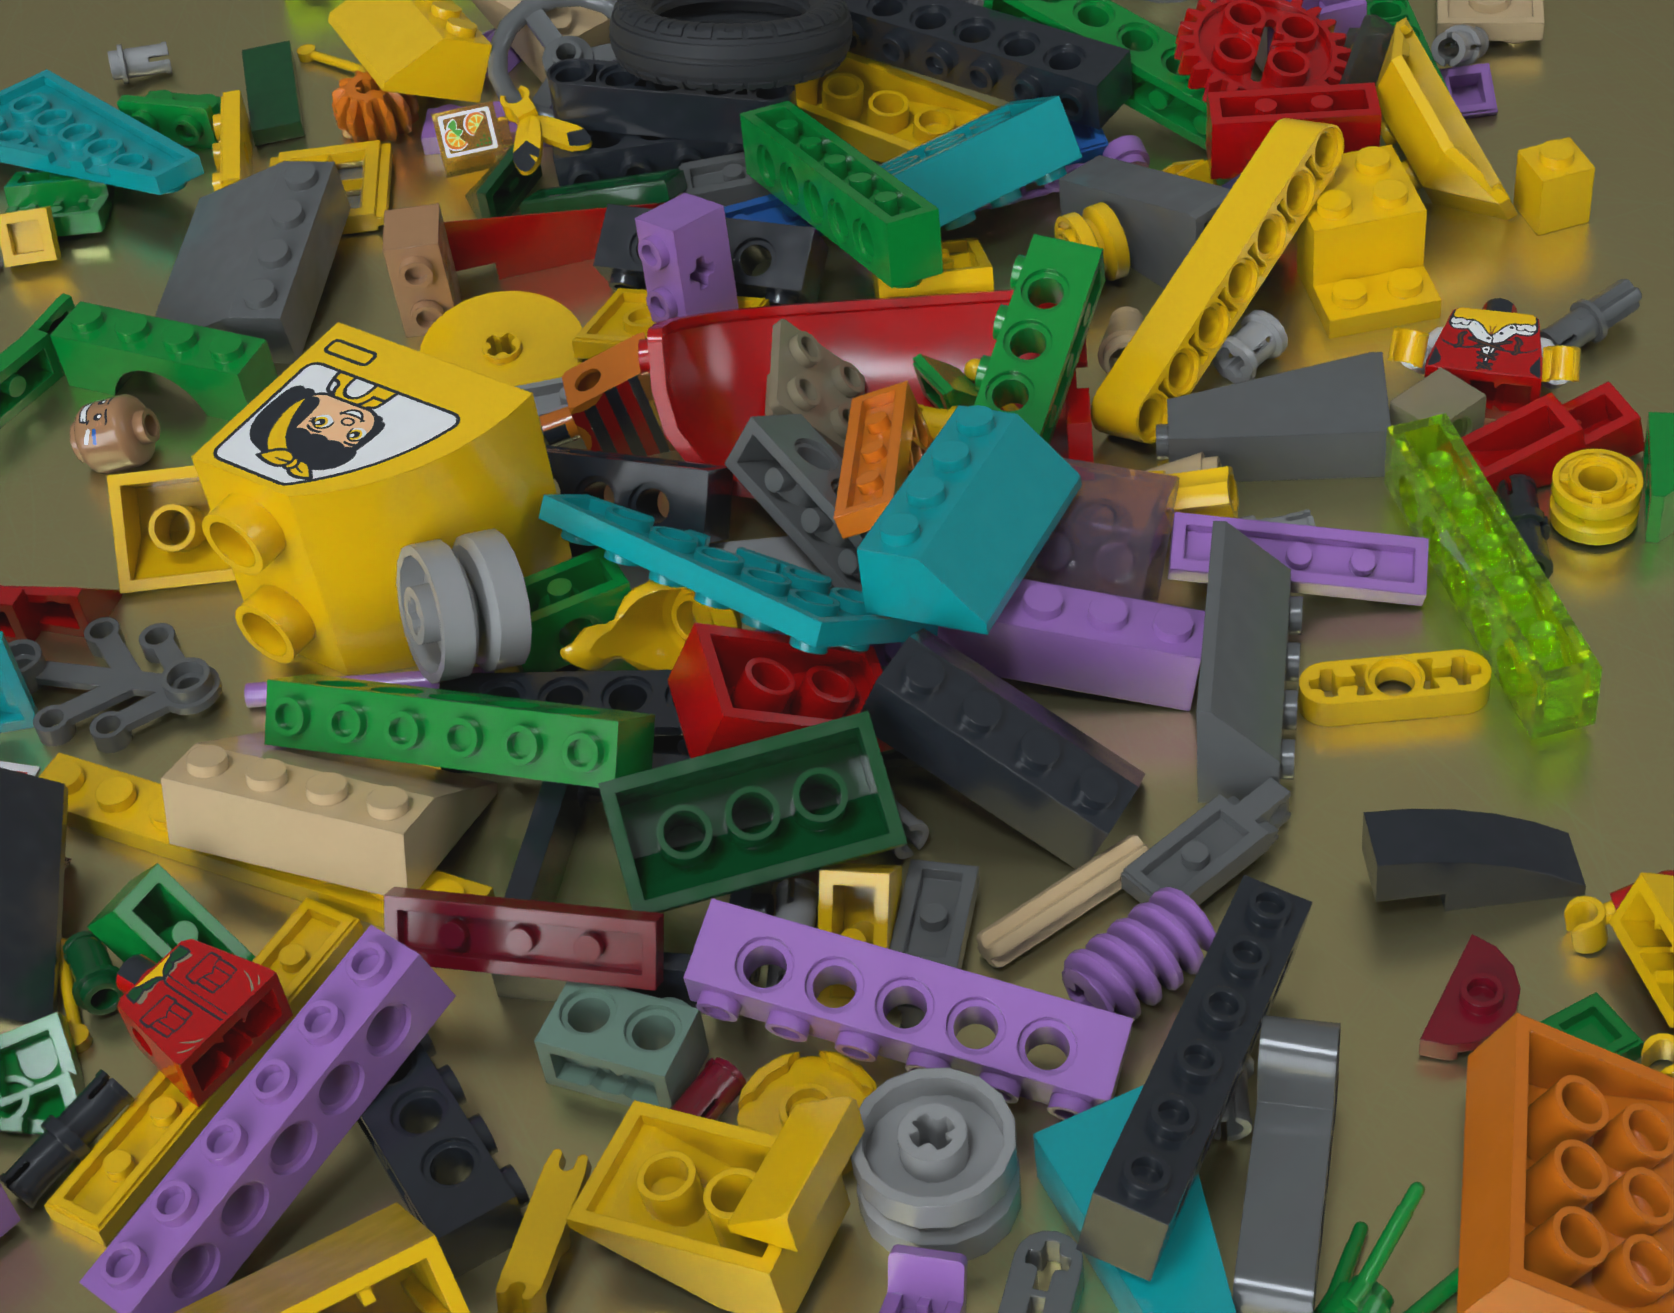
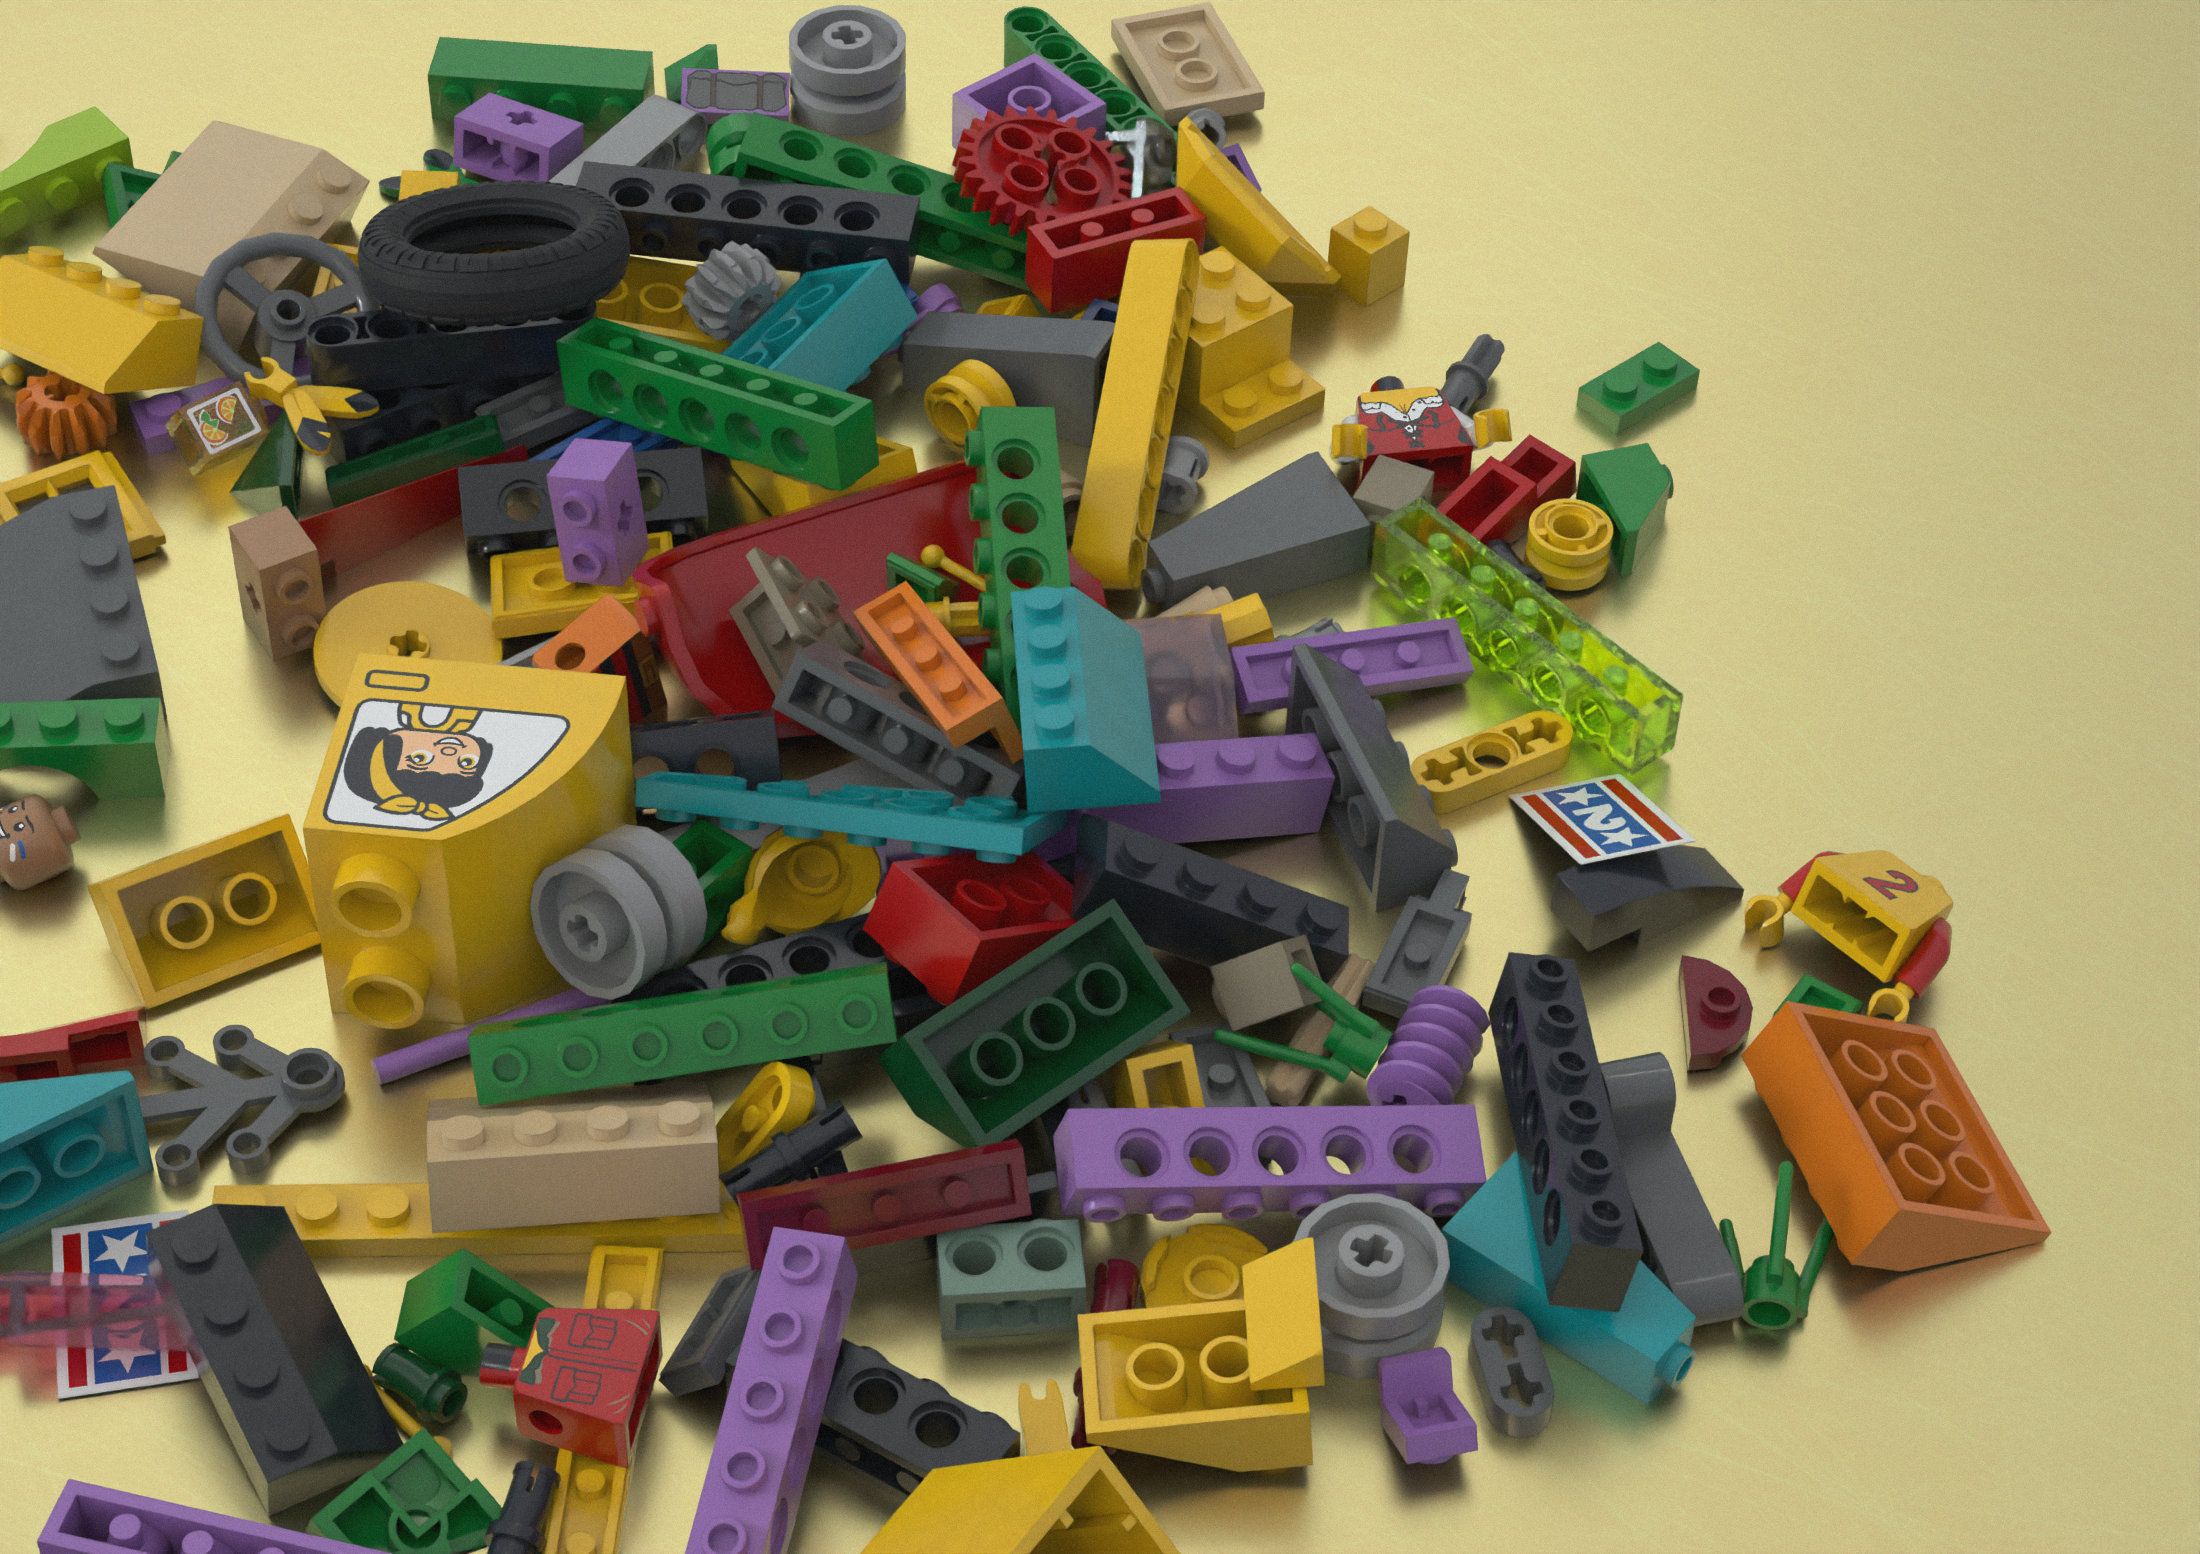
camera: 35 degrees left, 0 degrees up
none -> light grey gear [681,241,782,343]
none -> yellow plate [716,1061,816,1175]
none -> black pin [719,1099,863,1208]
none -> dark tan brick [1210,935,1322,1031]
none -> green plant [1214,963,1393,1084]
none -> sticker [1508,773,1696,865]

